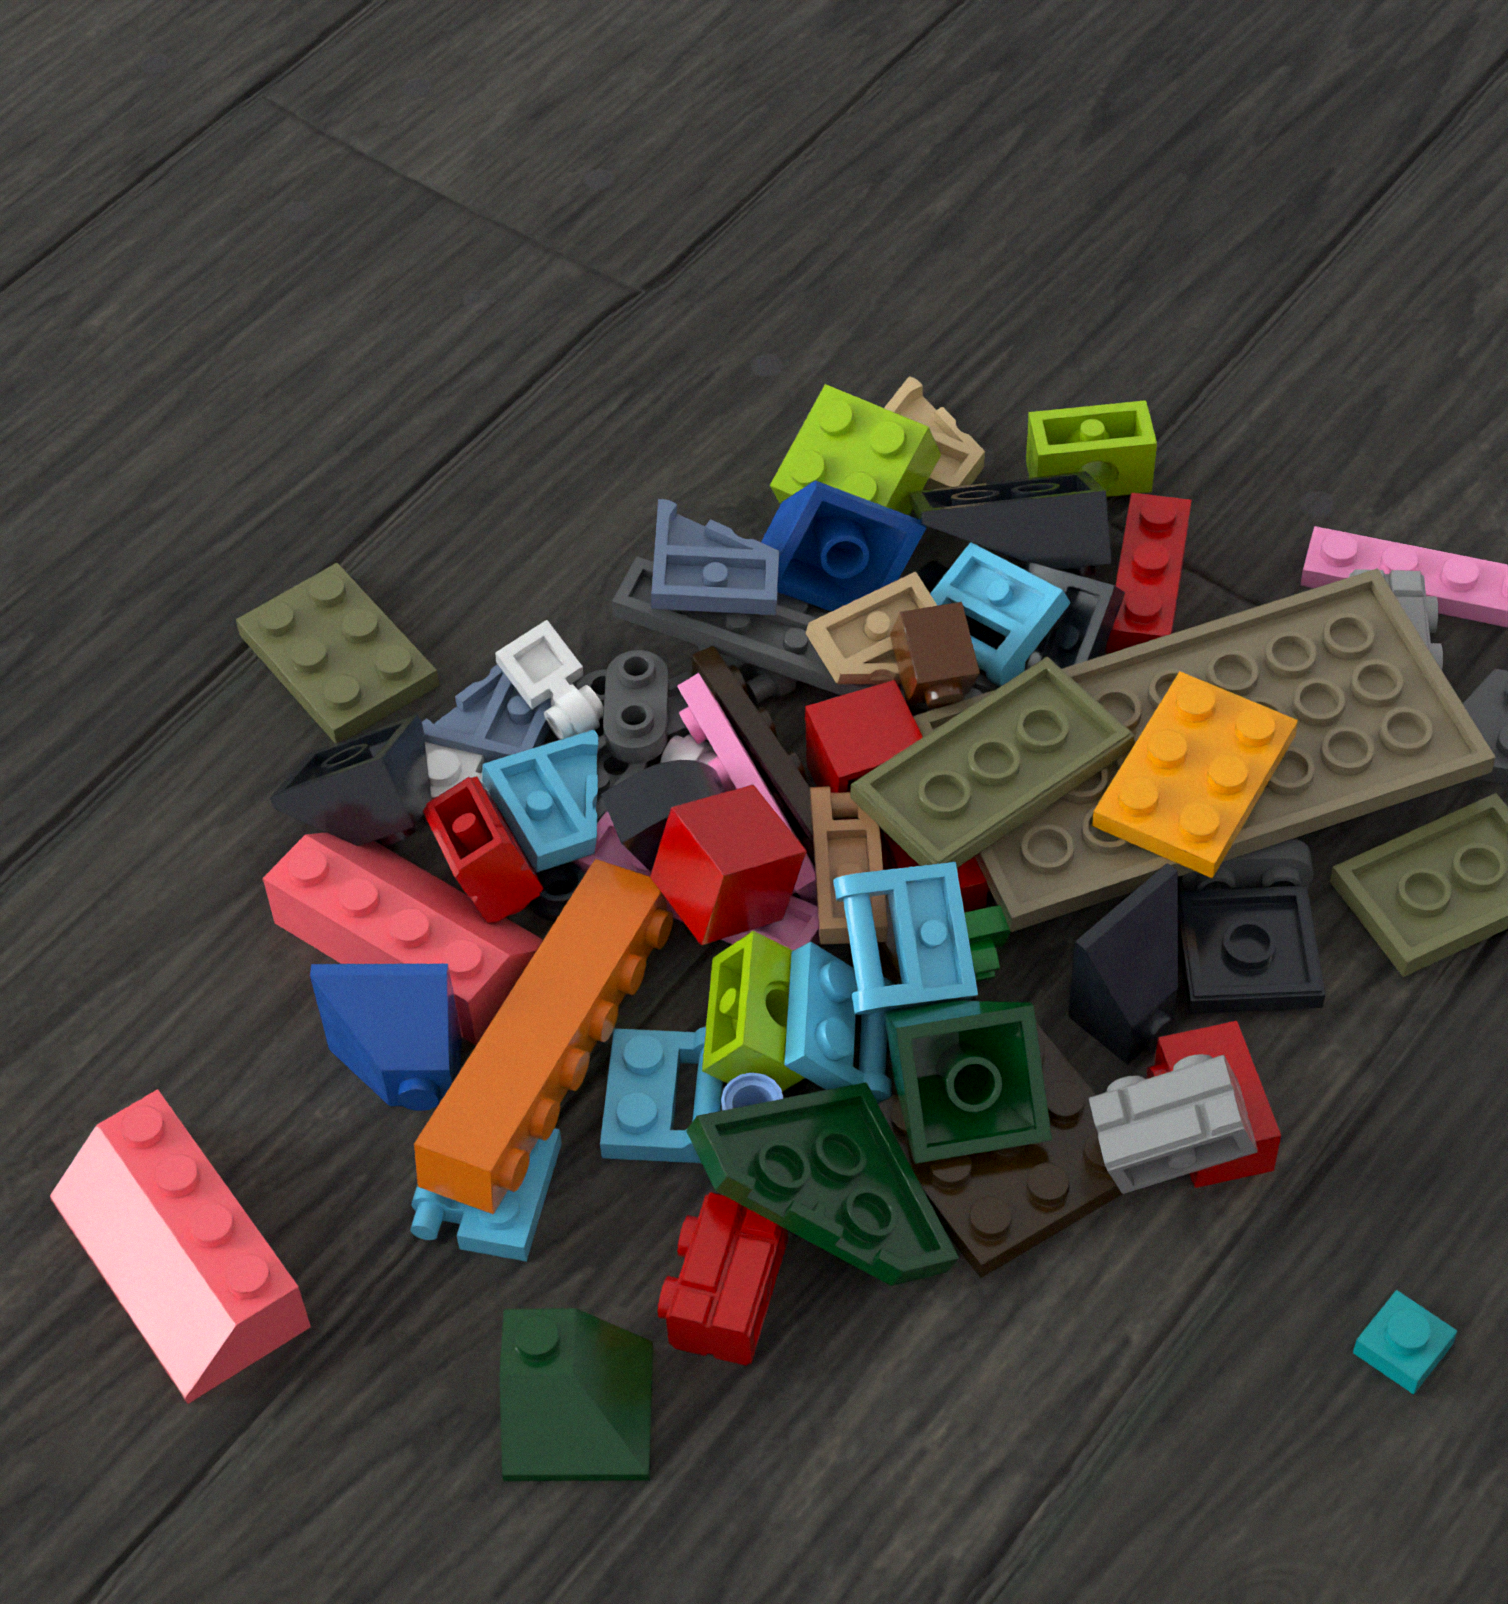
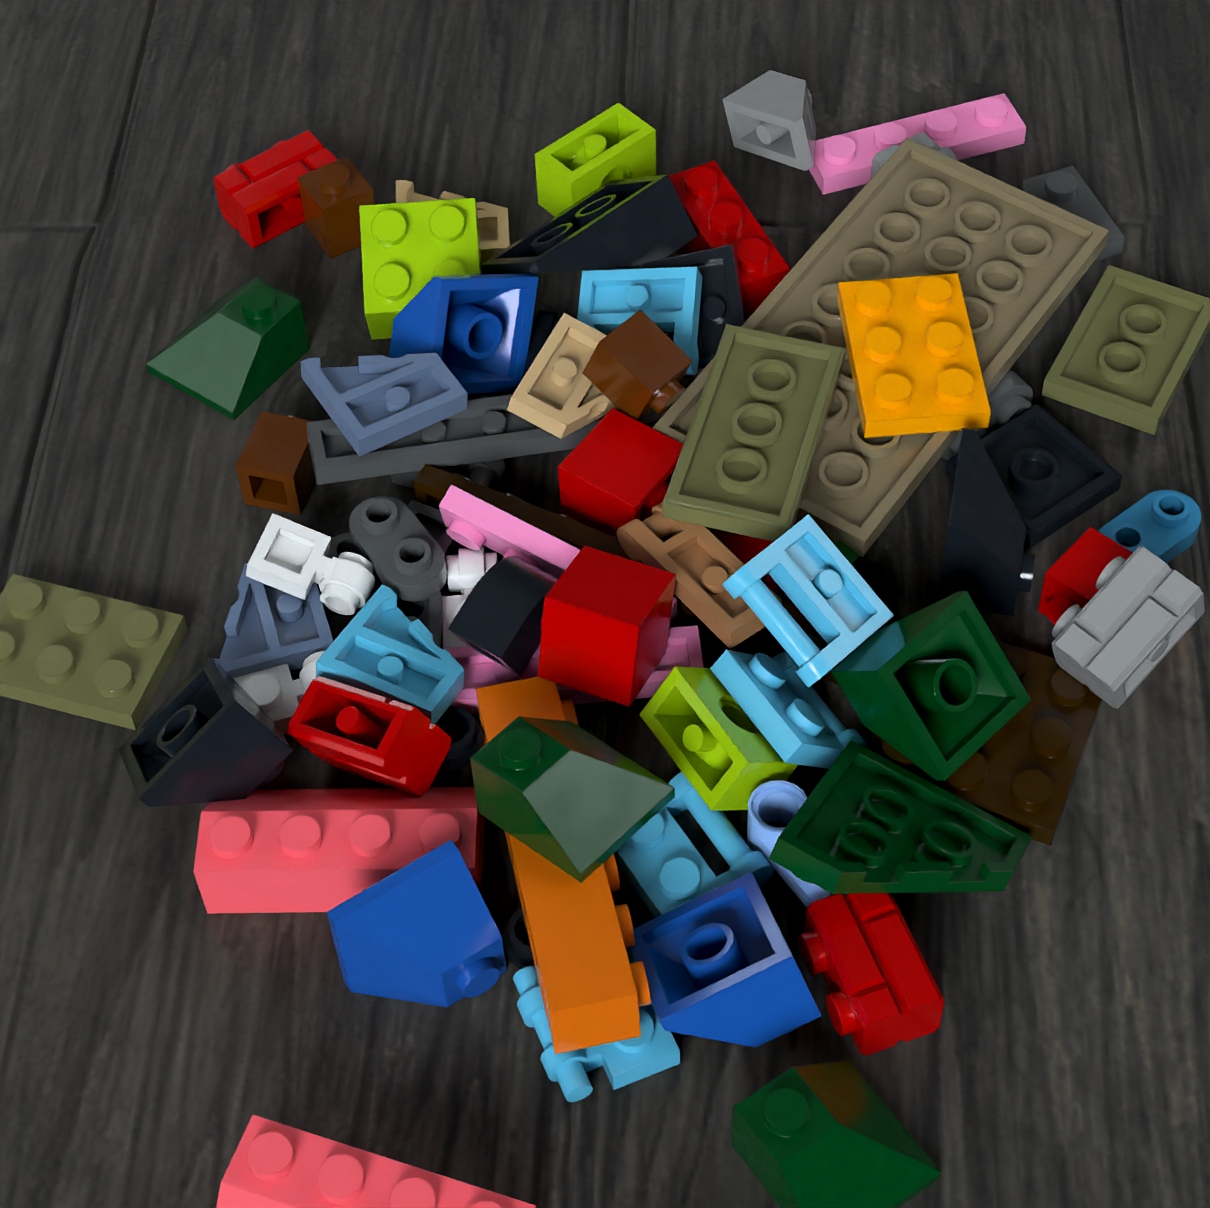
camera: 35 degrees left, 0 degrees up
none -> dark green slope [146,278,310,420]
none -> red brick [213,130,338,249]
none -> reddish brown brick [235,411,316,515]
none -> reddish brown brick [297,157,375,259]
none -> dark green slope [470,716,675,883]
none -> blue slope [631,872,822,1047]
none -> light grey slope [722,70,816,171]
none -> dark azure plate [1098,490,1201,563]

